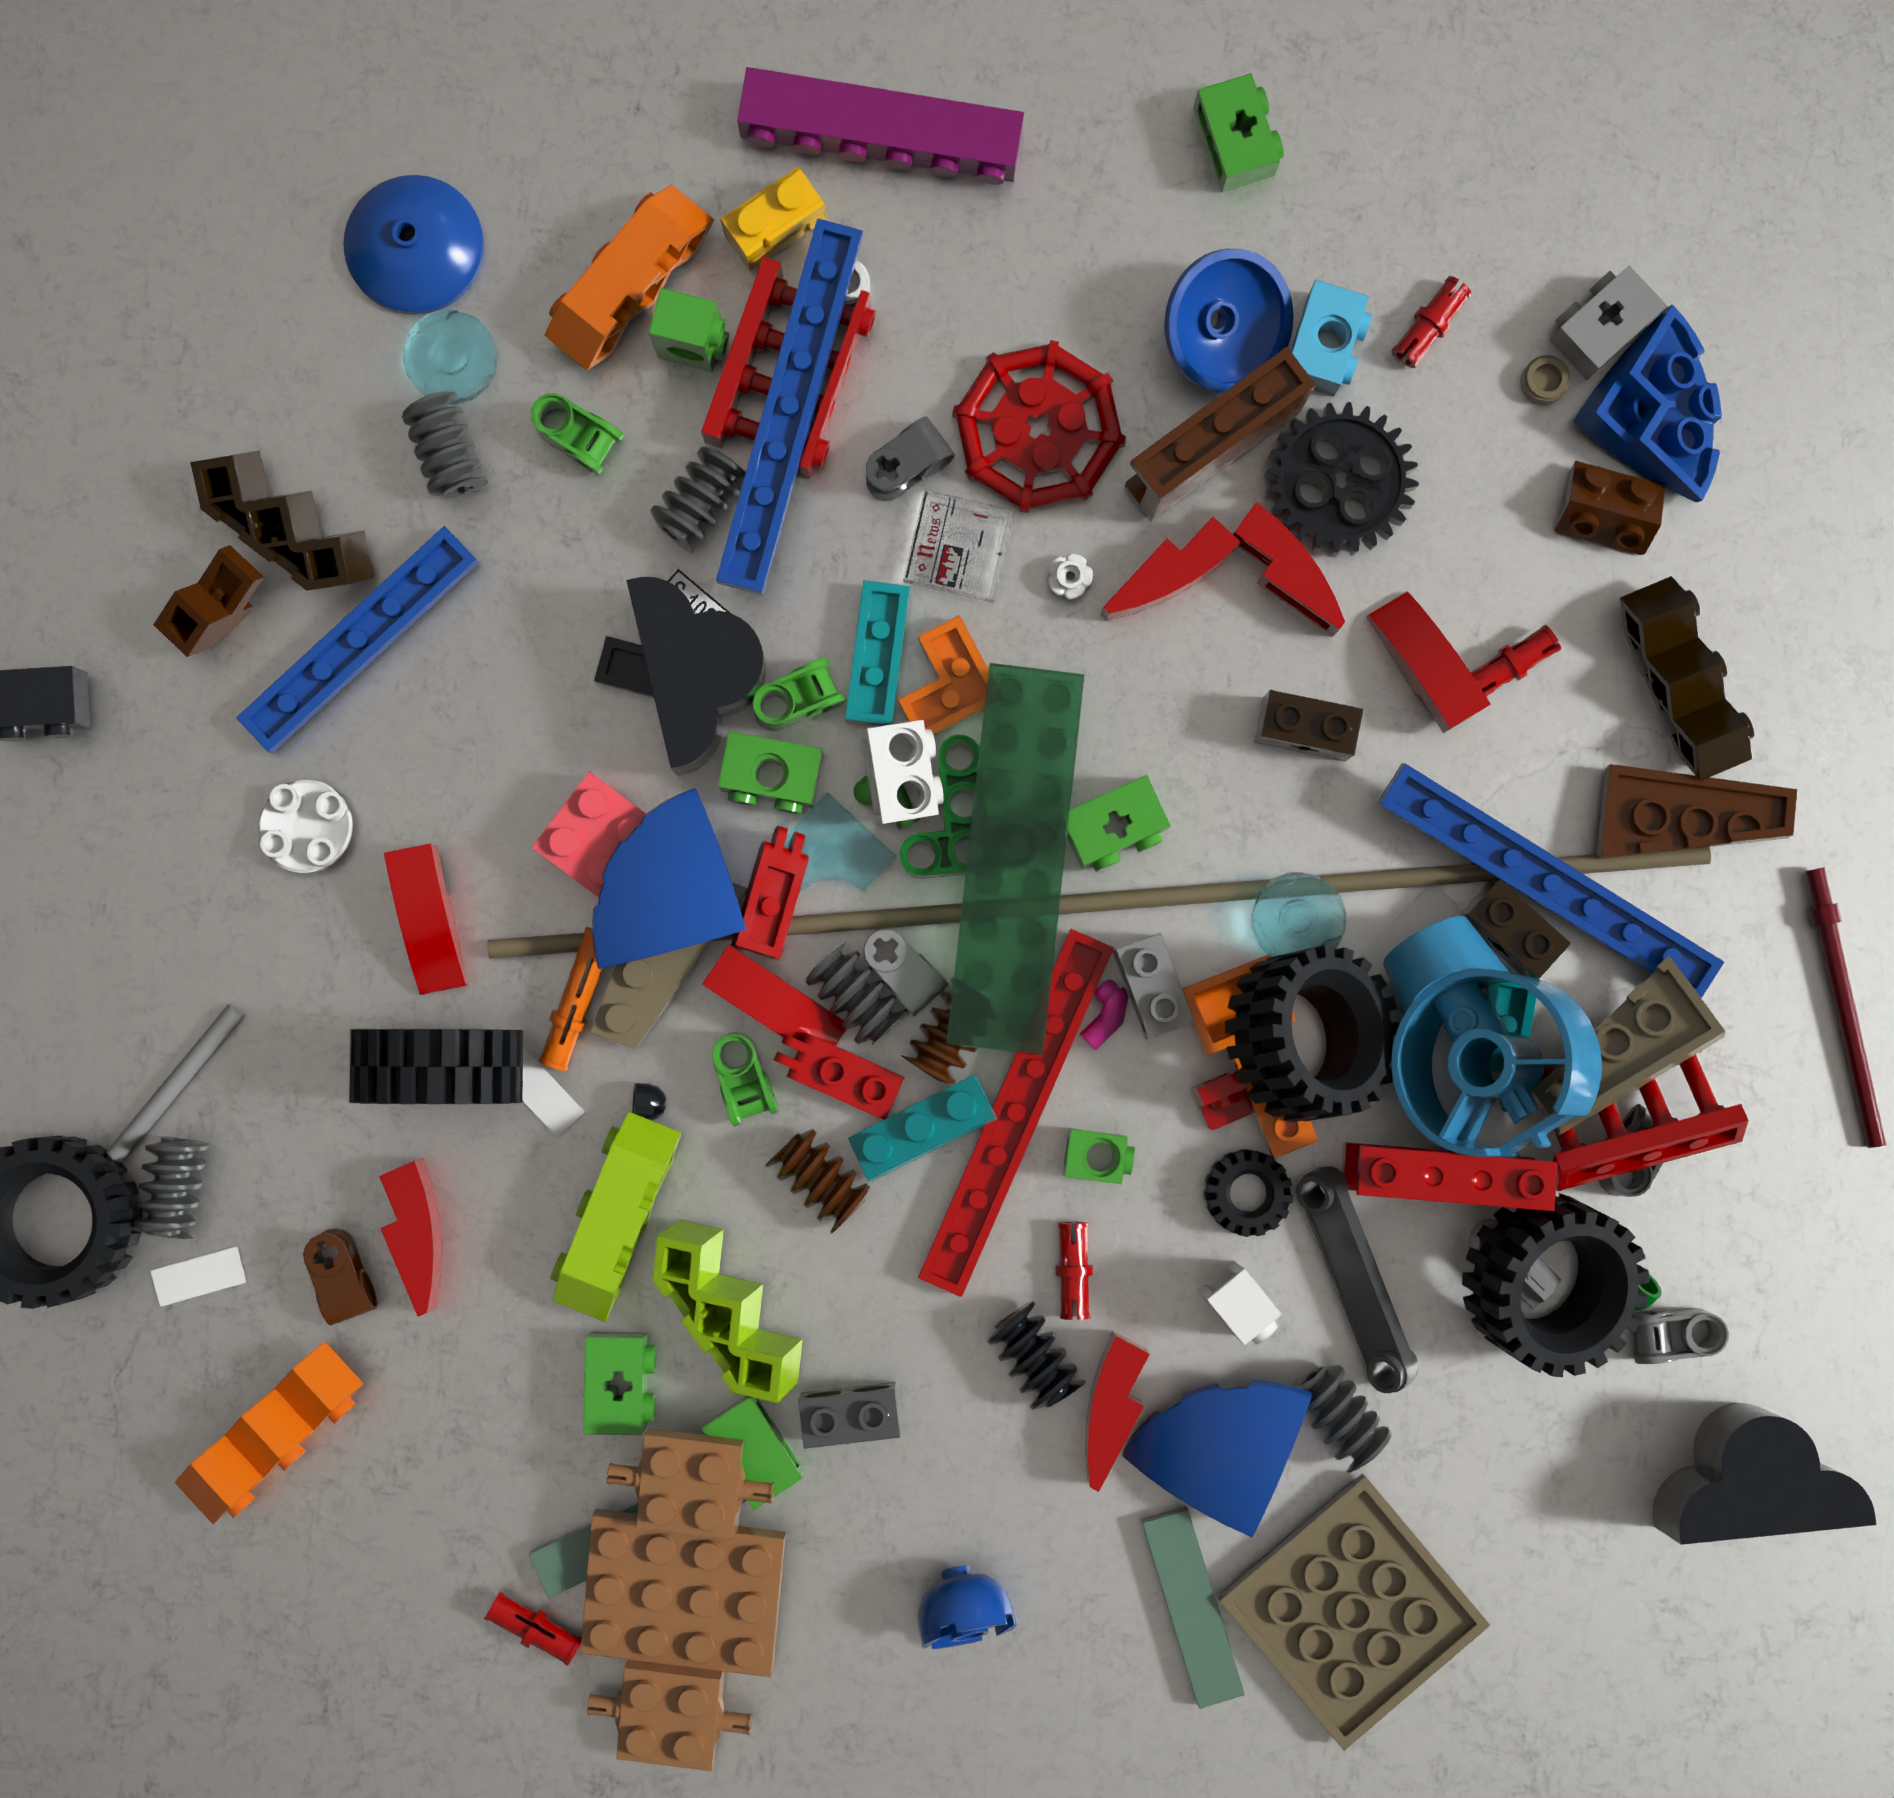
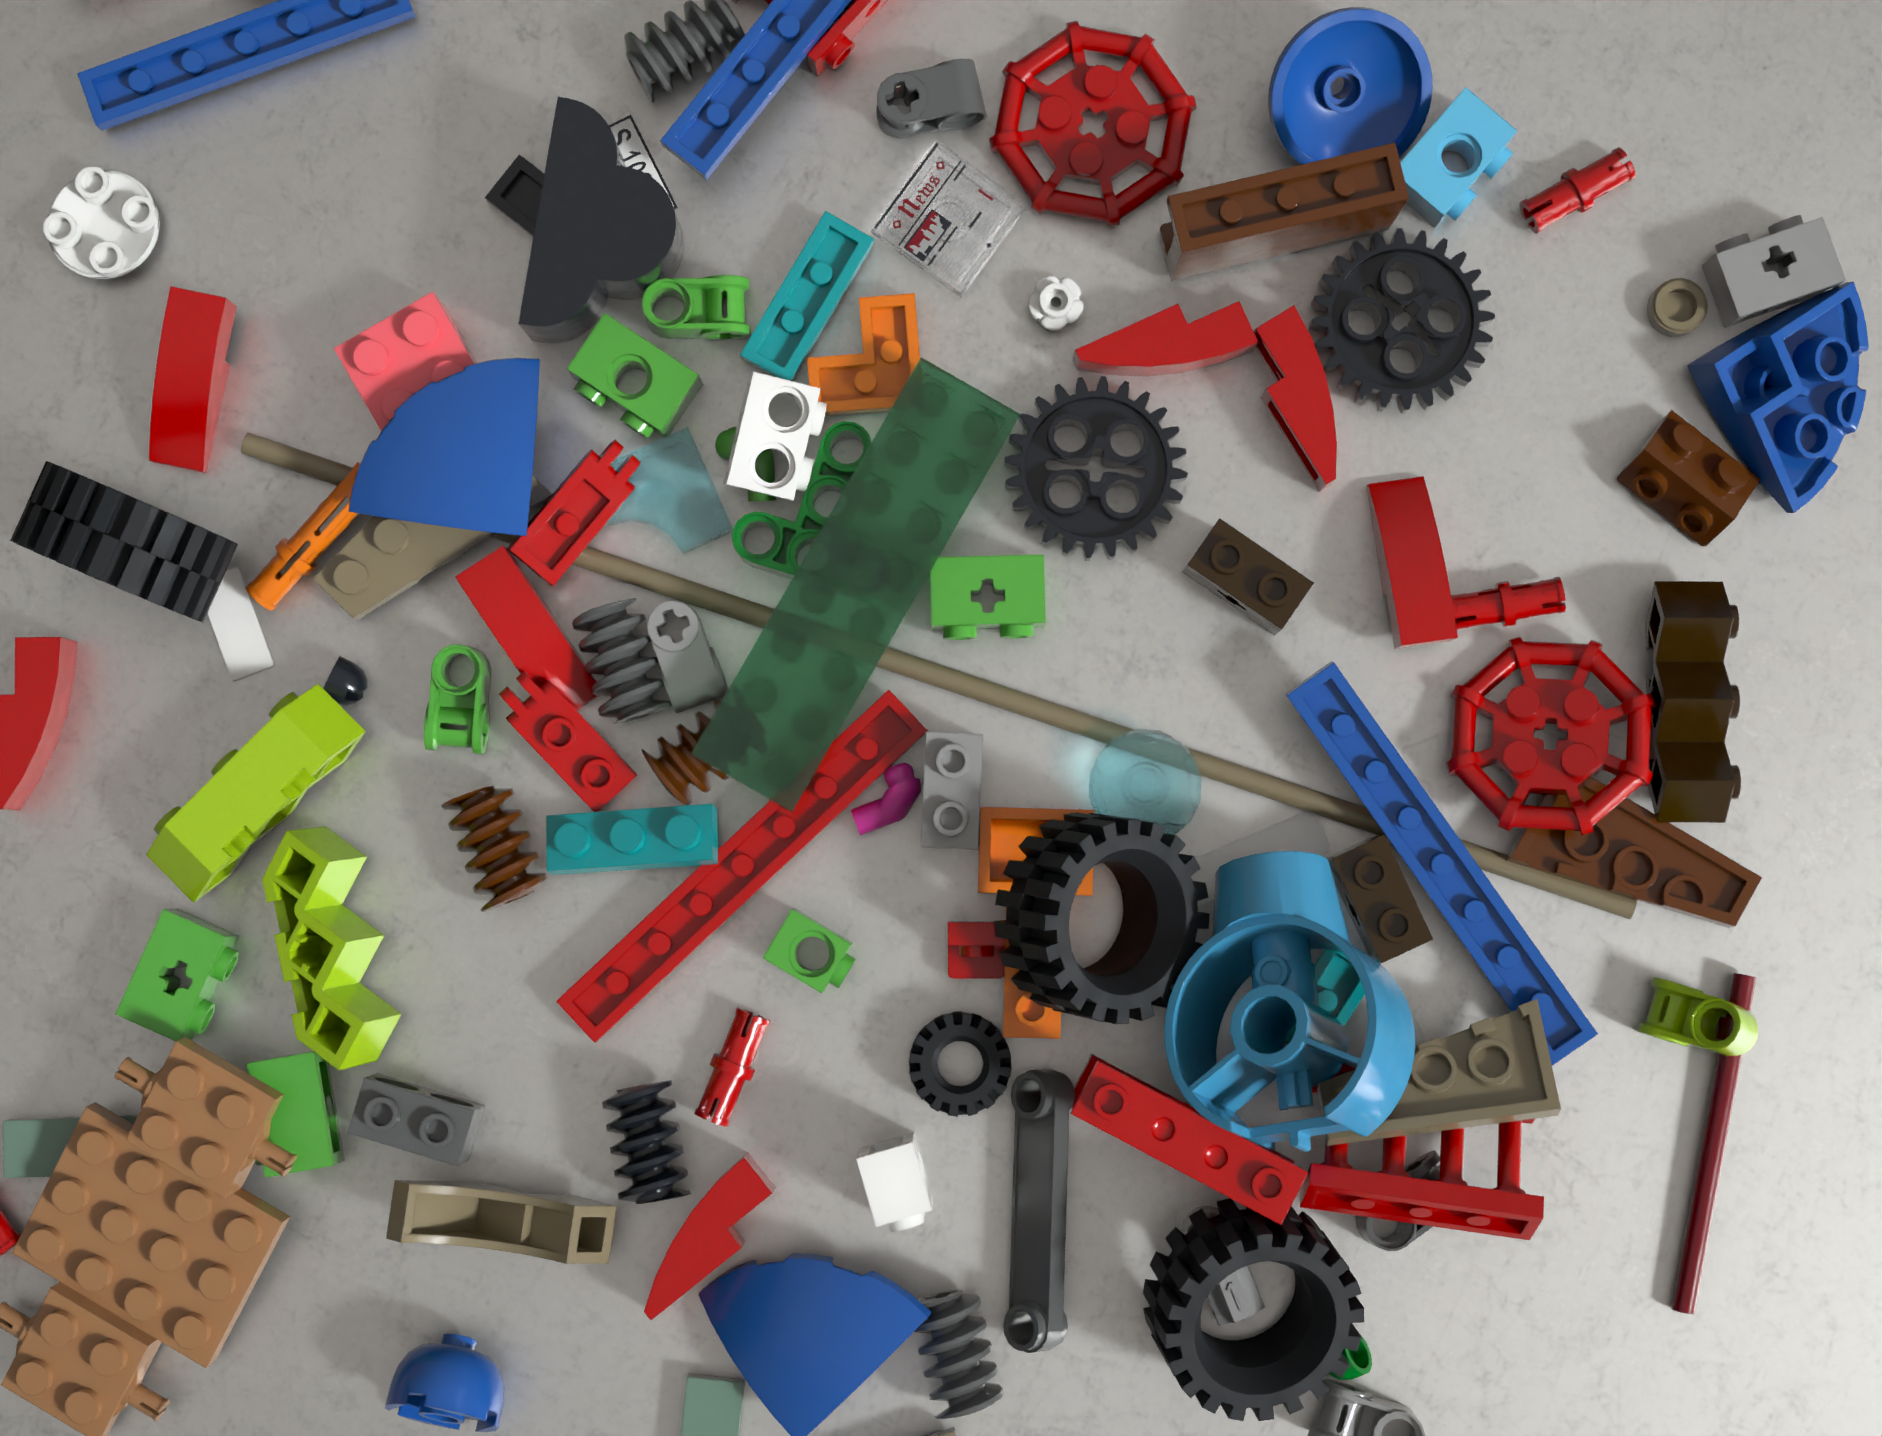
camera: 30 degrees right, 0 degrees up
none -> dark tan arch [386,1180,617,1264]
none -> black gear [1004,376,1188,561]
none -> red plate [1446,637,1656,836]
none -> lime piece [1637,977,1758,1056]

